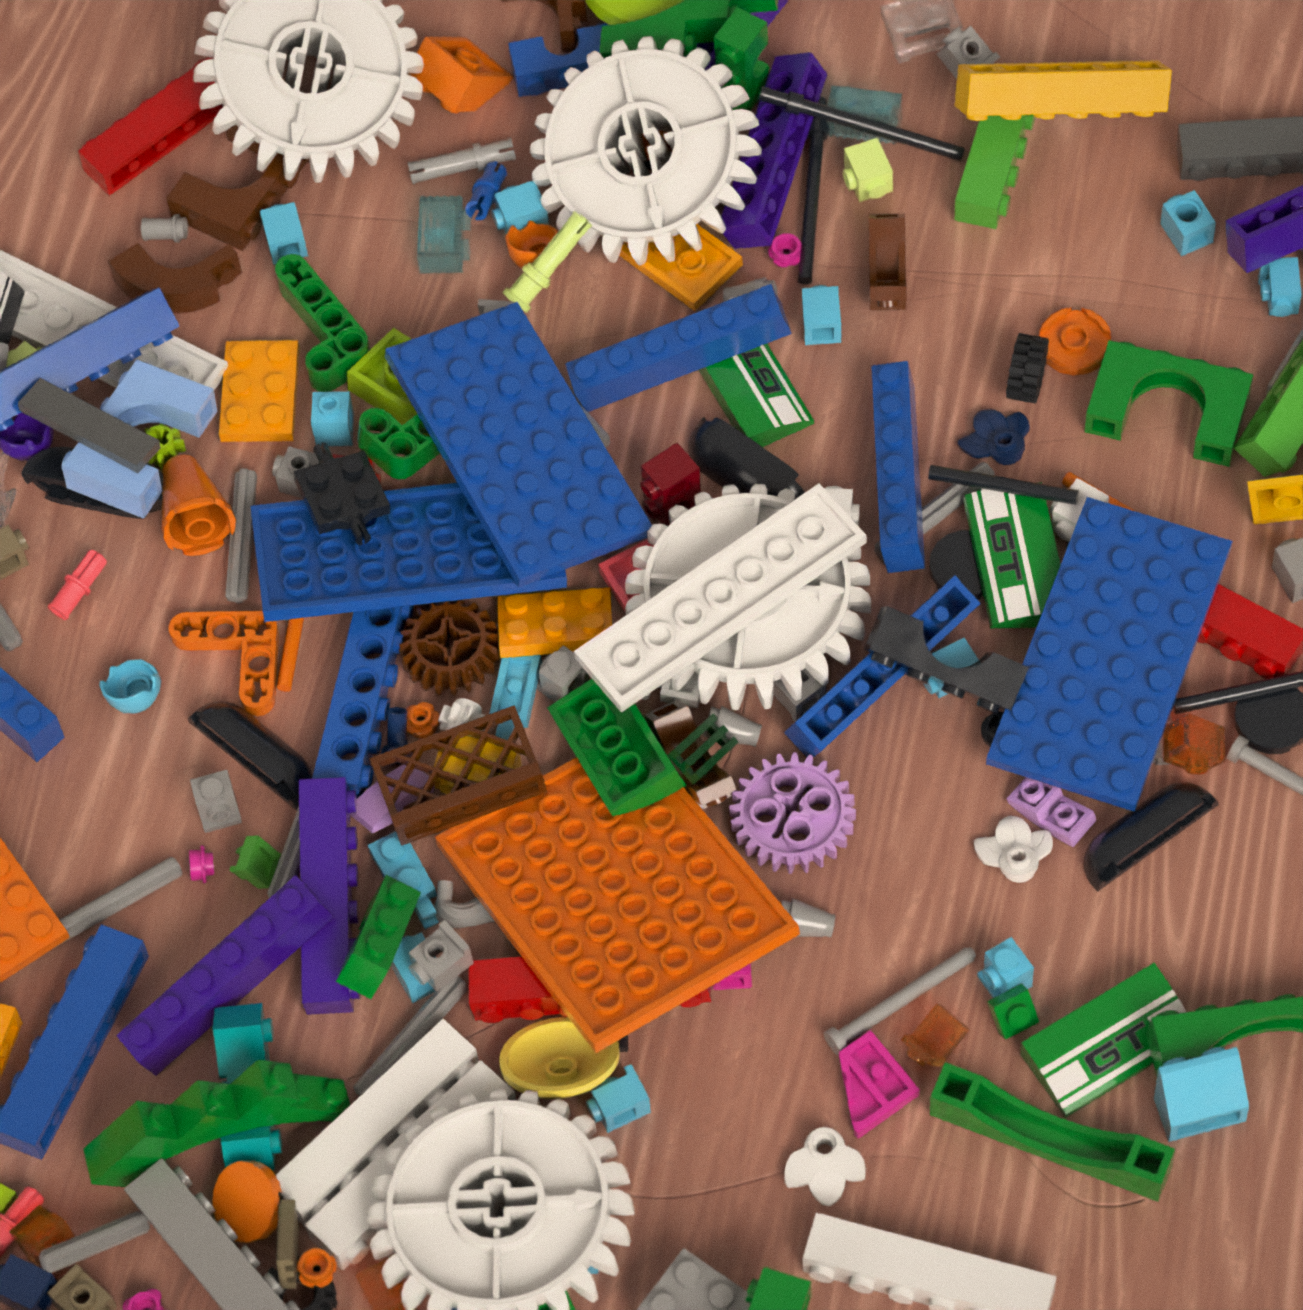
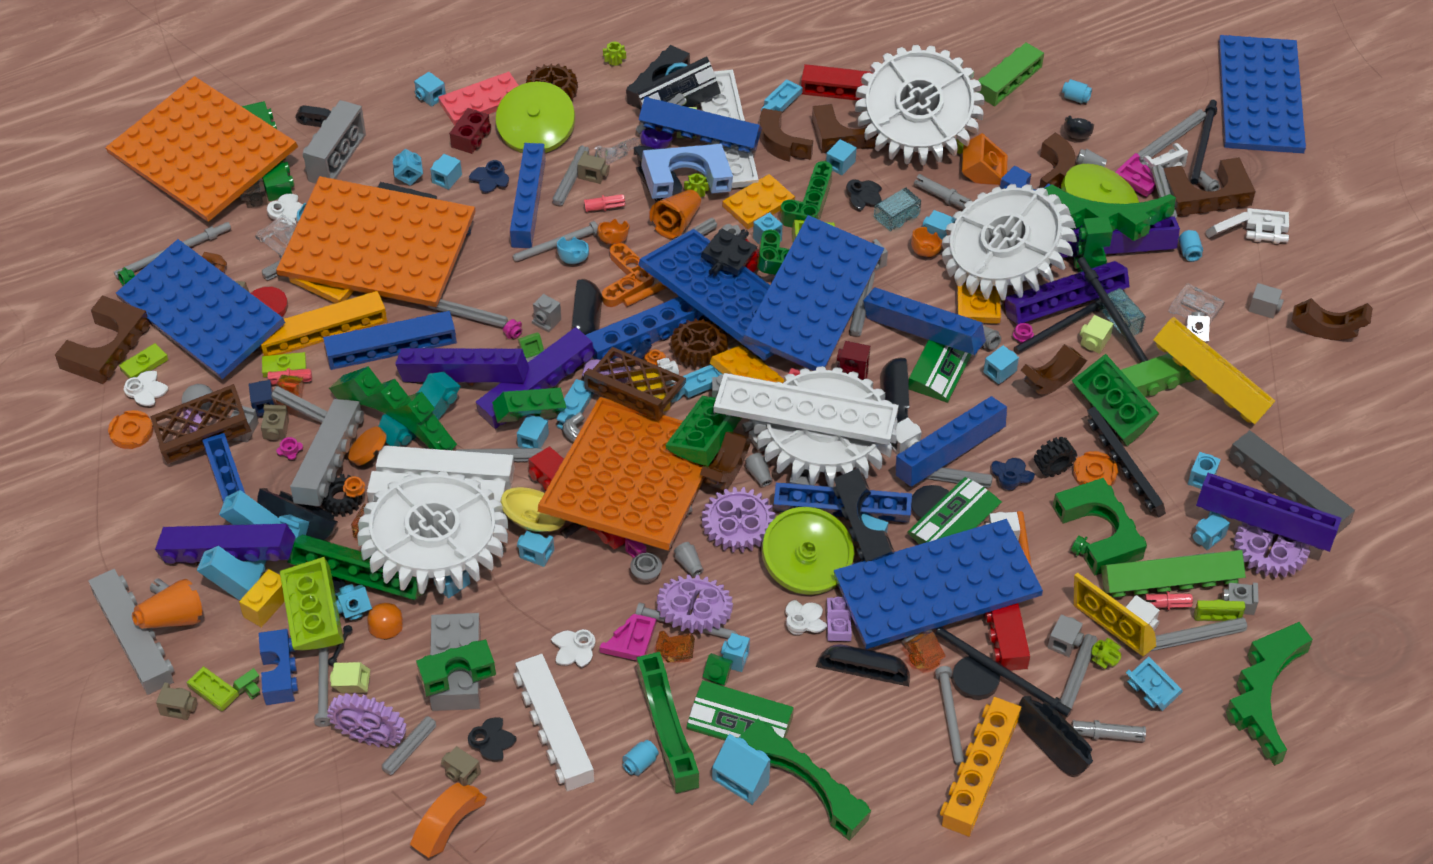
camera: 45 degrees right, 10 degrees down
dark grey tile [18,378,160,473] -> none
light grey pin [141,214,188,243] -> none
dark tan tile [276,1199,299,1289] -> none
light grey brick [409,920,474,992] -> none
blue pin [465,162,507,221] -> none
yellowish green pin [503,210,592,312] -> none
dark green tile [667,713,738,784] -> none
black bar [928,465,1079,505] -> none
none -> light grey bar [512,221,598,262]
none -> orange hair [597,219,630,246]
none -> medium azure brick [622,740,659,776]
none -> light grey cone [630,553,662,583]
none -> lavender gear [657,575,733,633]
none -> medium azure plate [761,79,803,111]
none -> lime dish [762,507,854,595]
none -> black plate [846,179,882,211]
none -> green plate [1070,535,1090,557]
none -> green slope [1071,354,1159,446]
none -> black plate [1087,406,1166,518]

